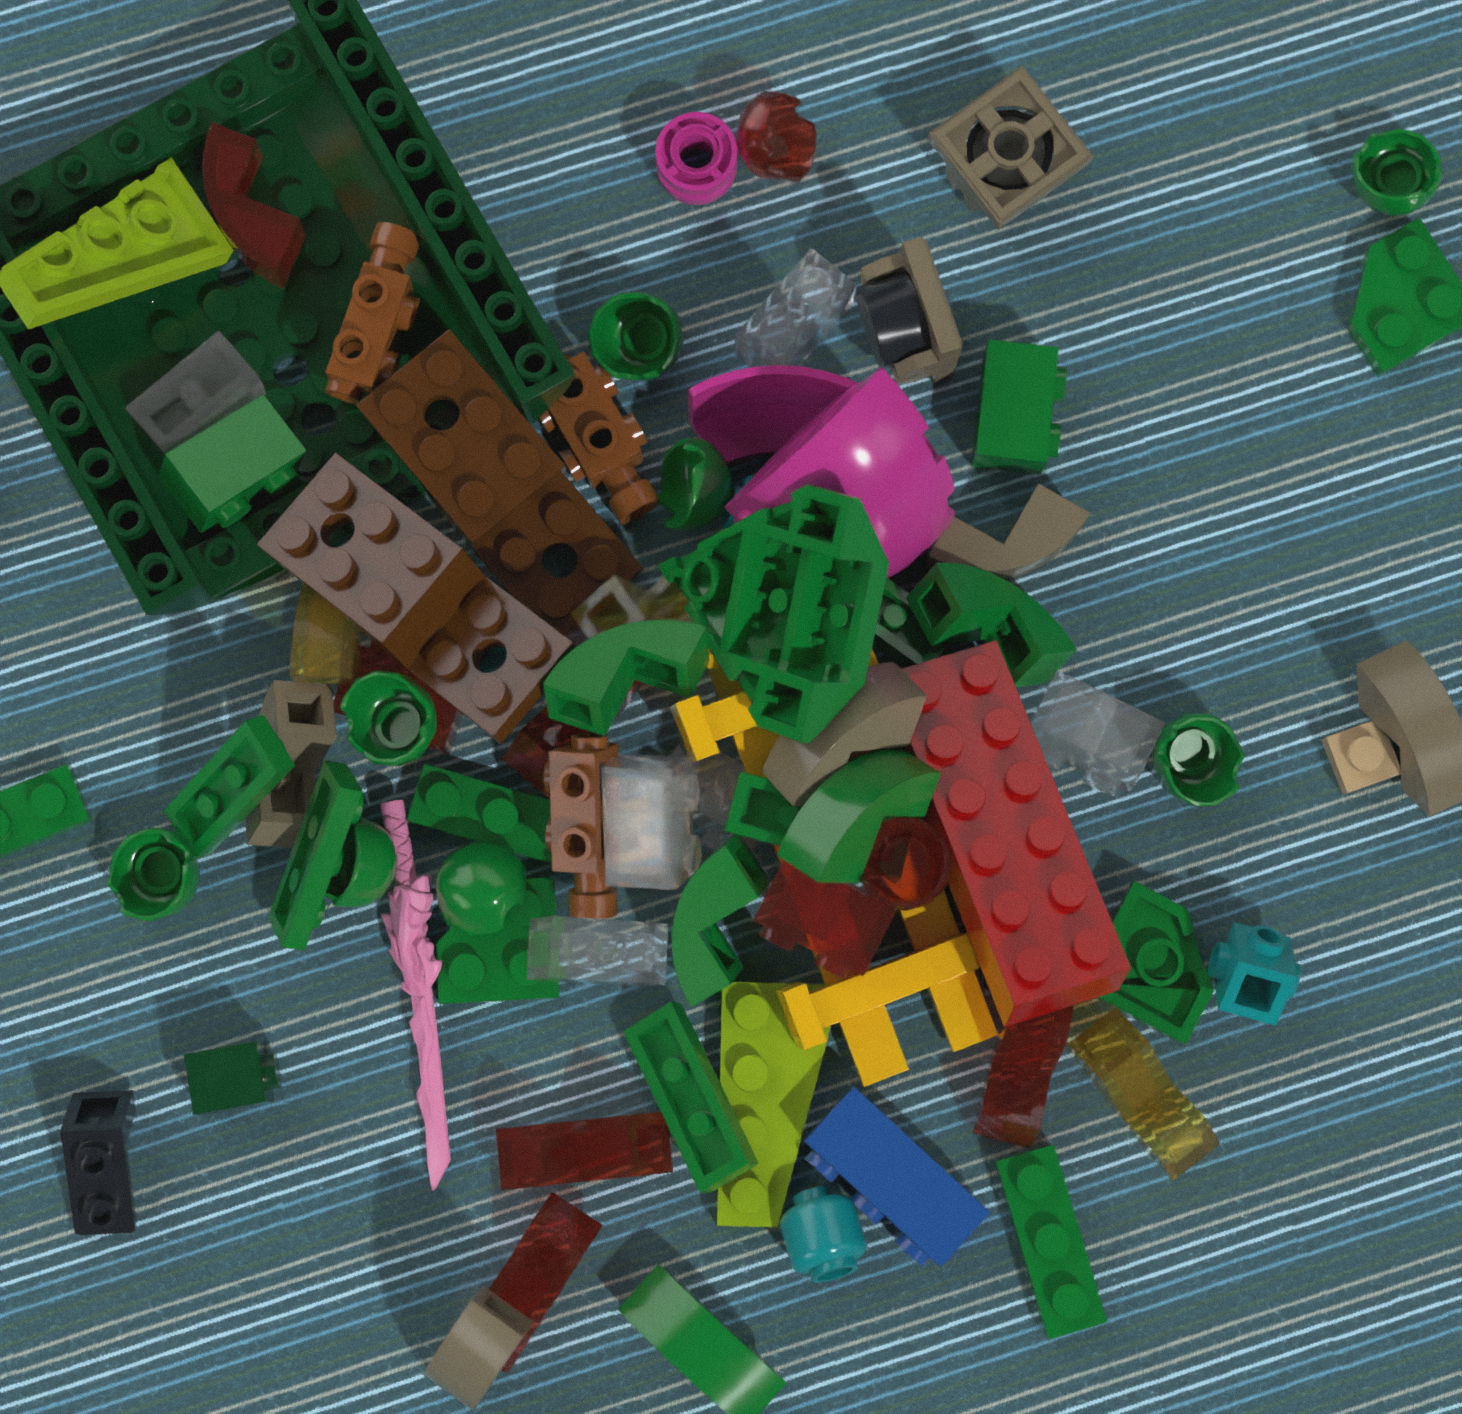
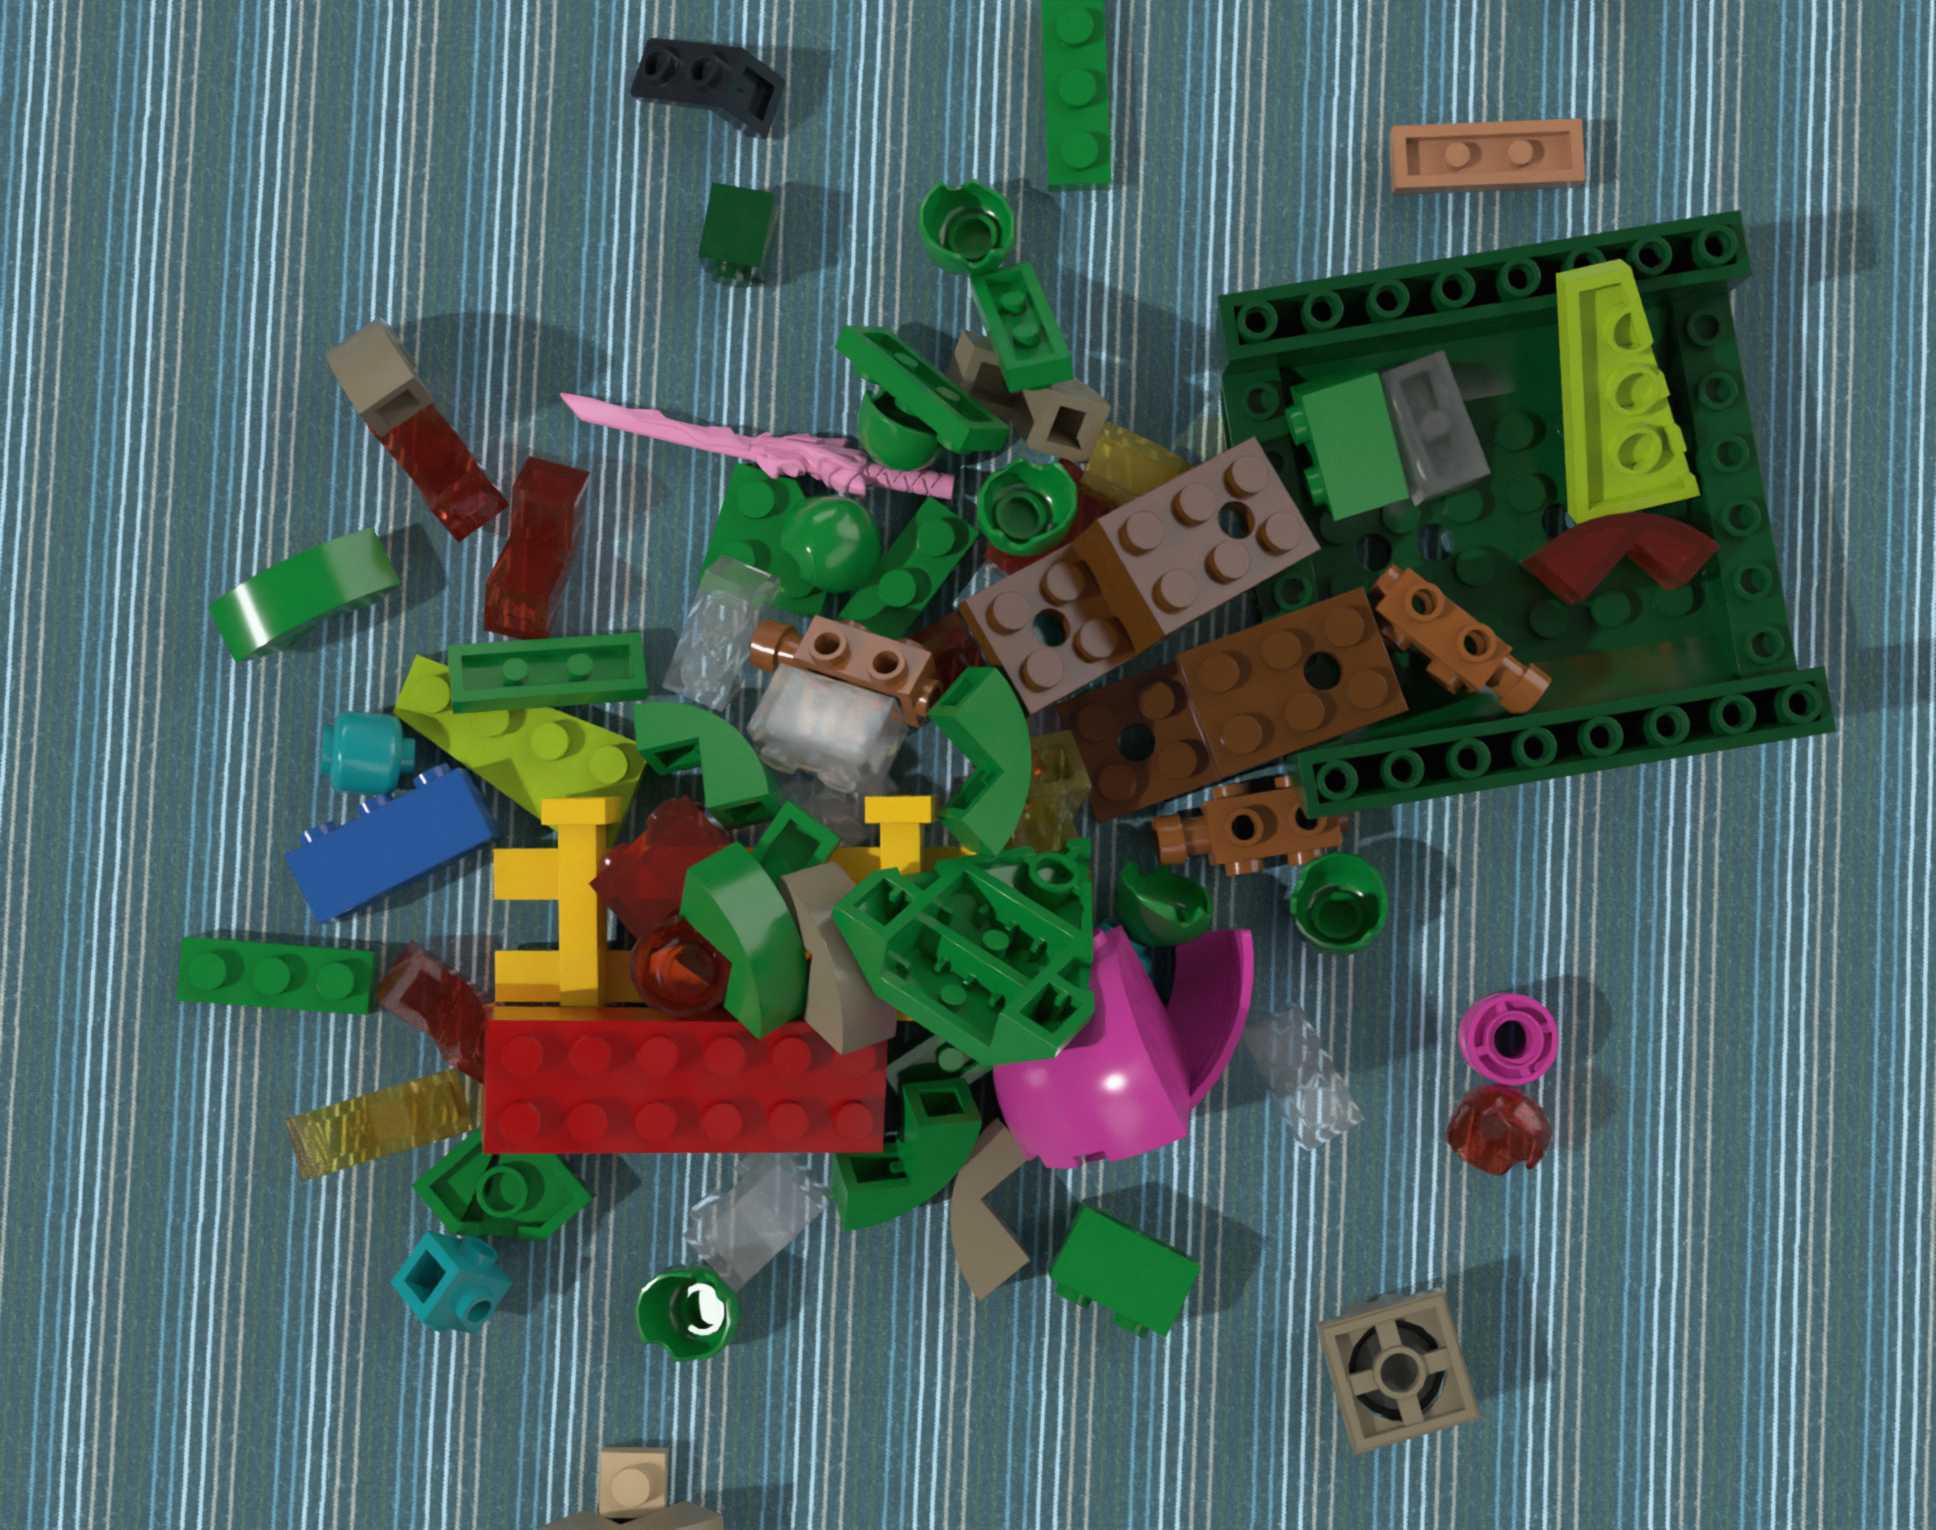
camera: 115 degrees right, 5 degrees up
piece [856,236,963,385] -> none

